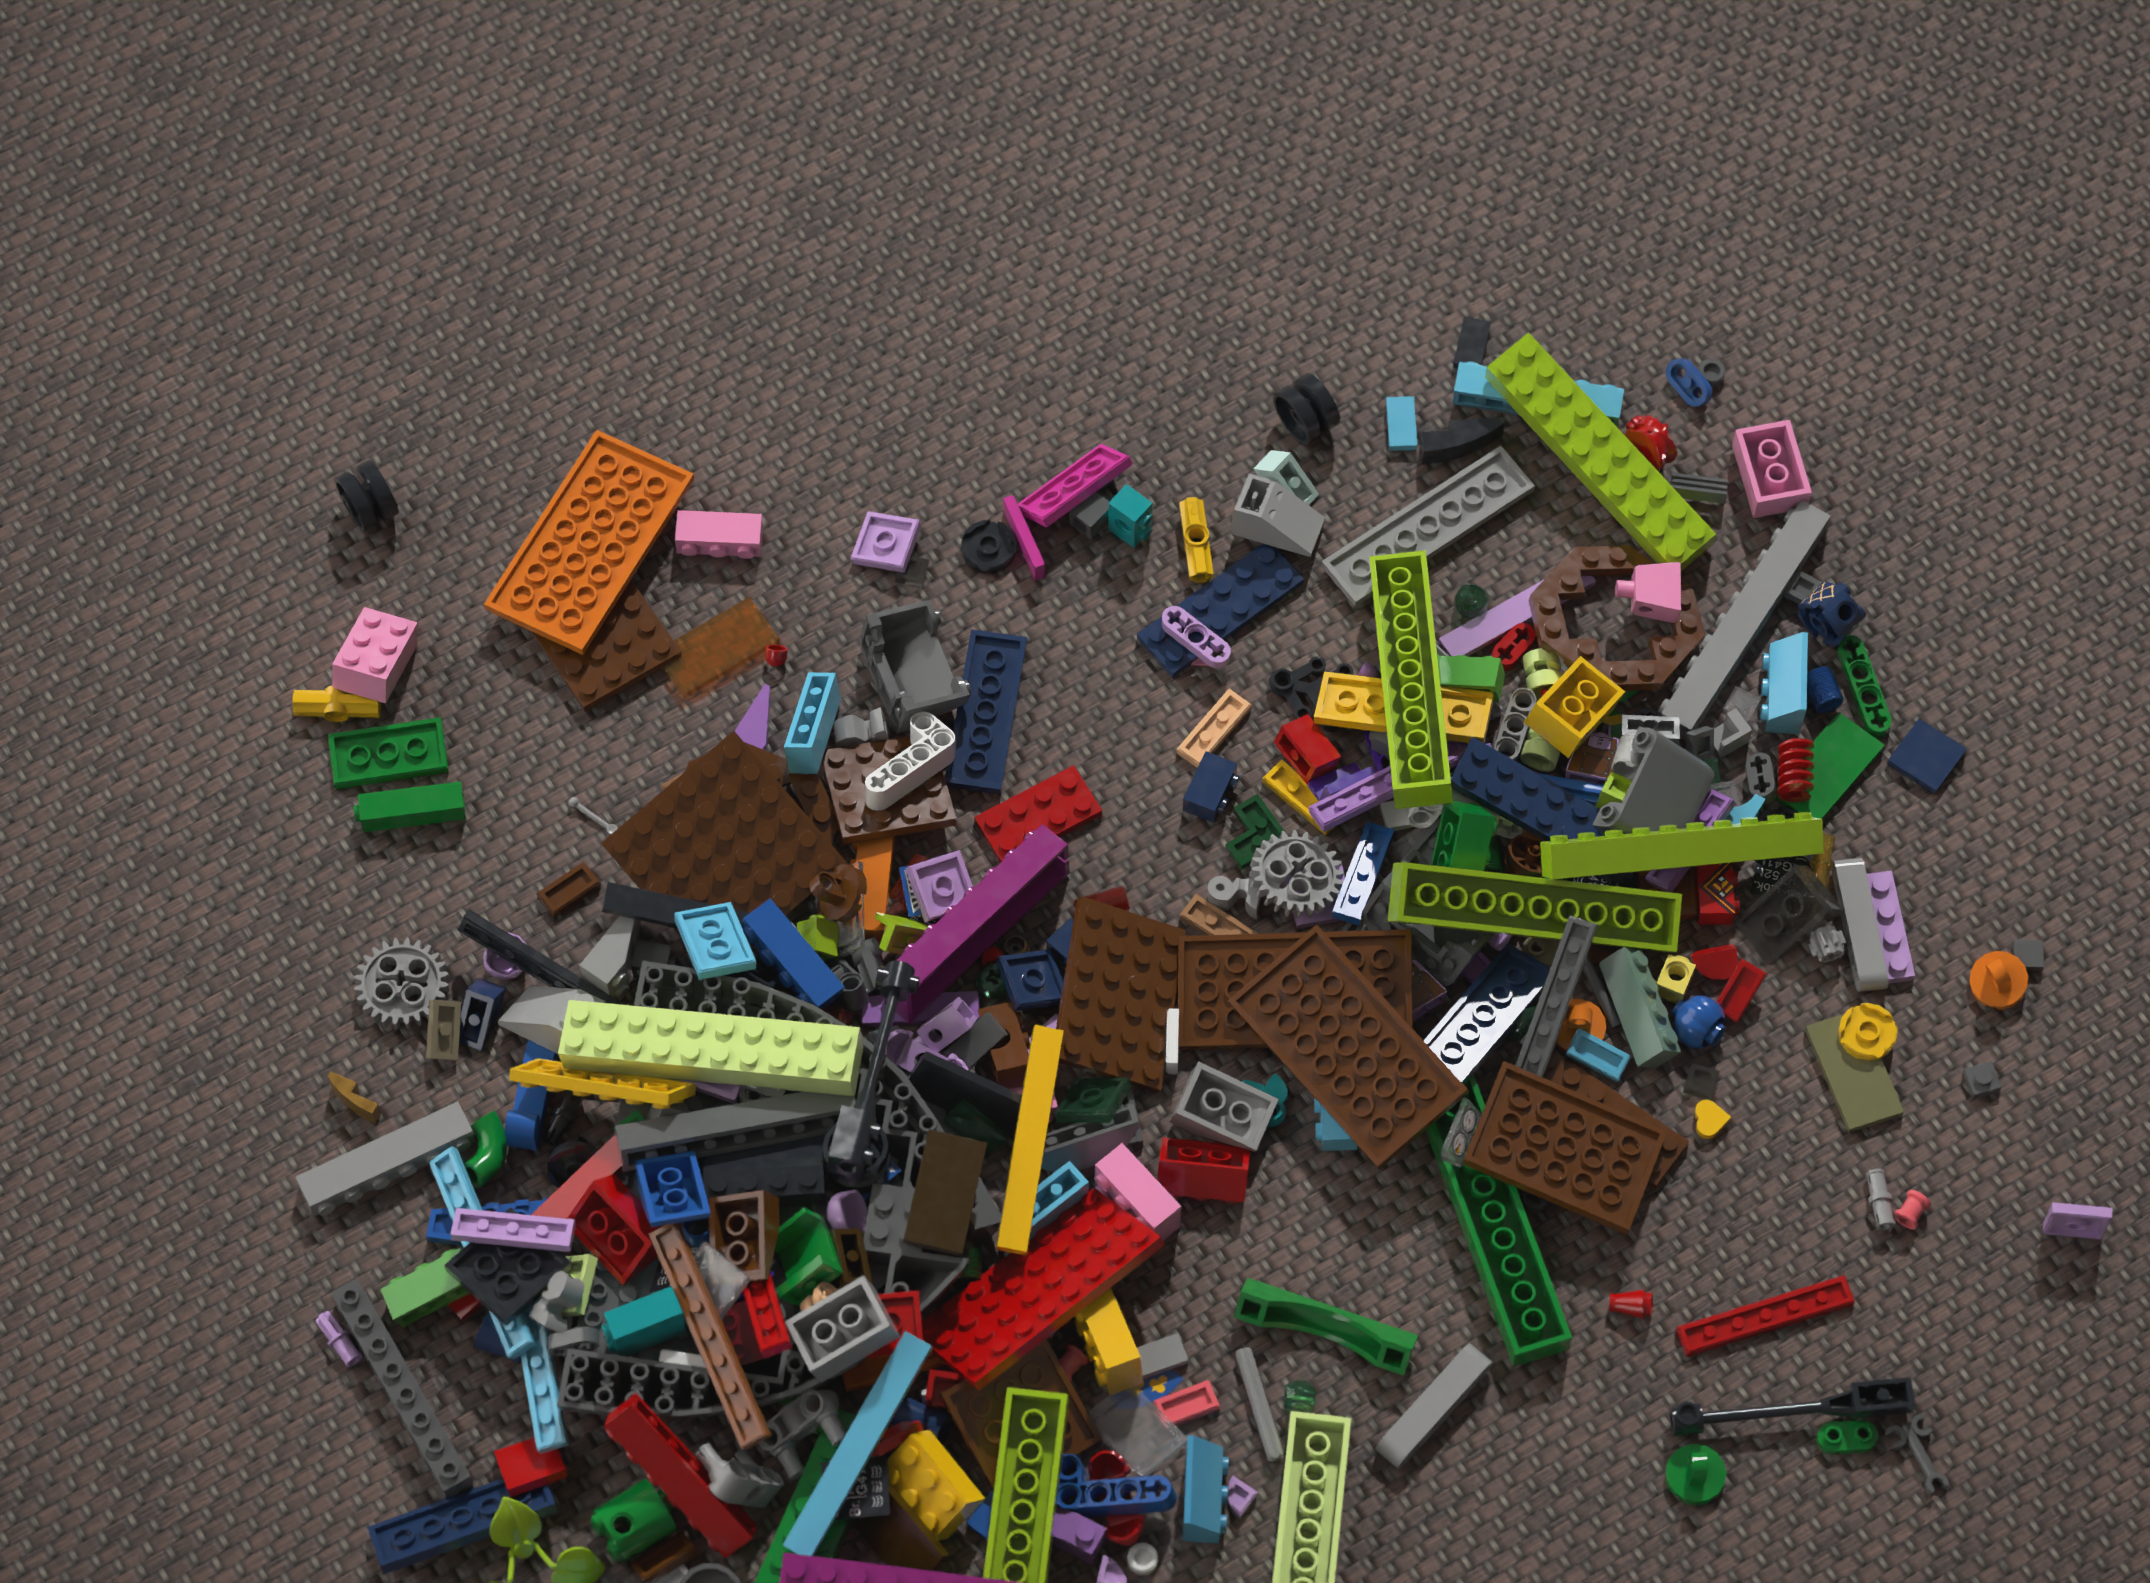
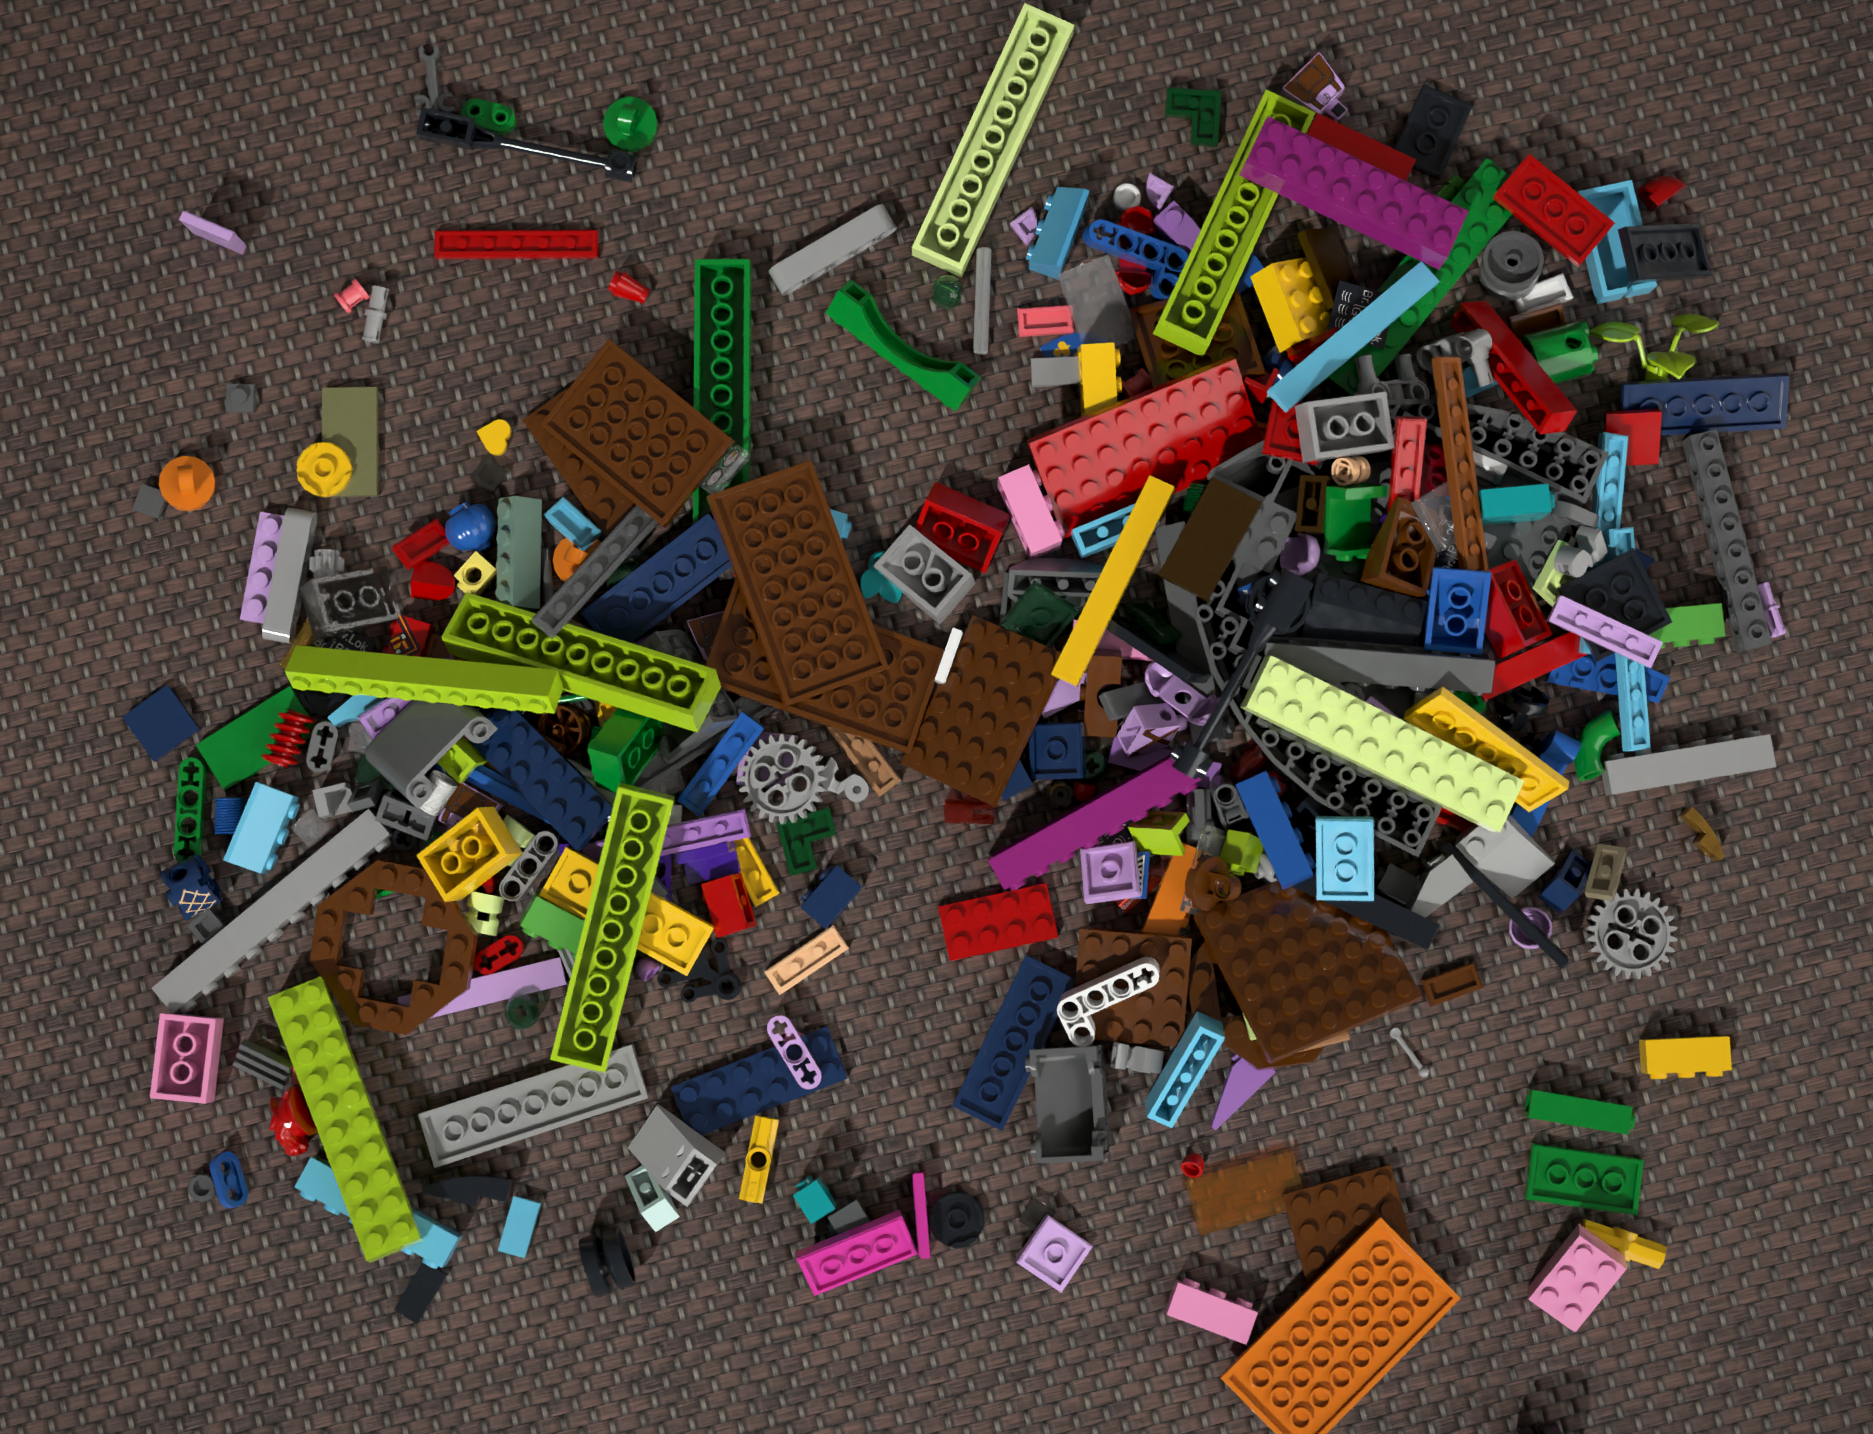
camera: 160 degrees left, 20 degrees up
bright pink torso [1615,562,1681,623] -> none
none -> yellow brick [1639,1036,1732,1079]

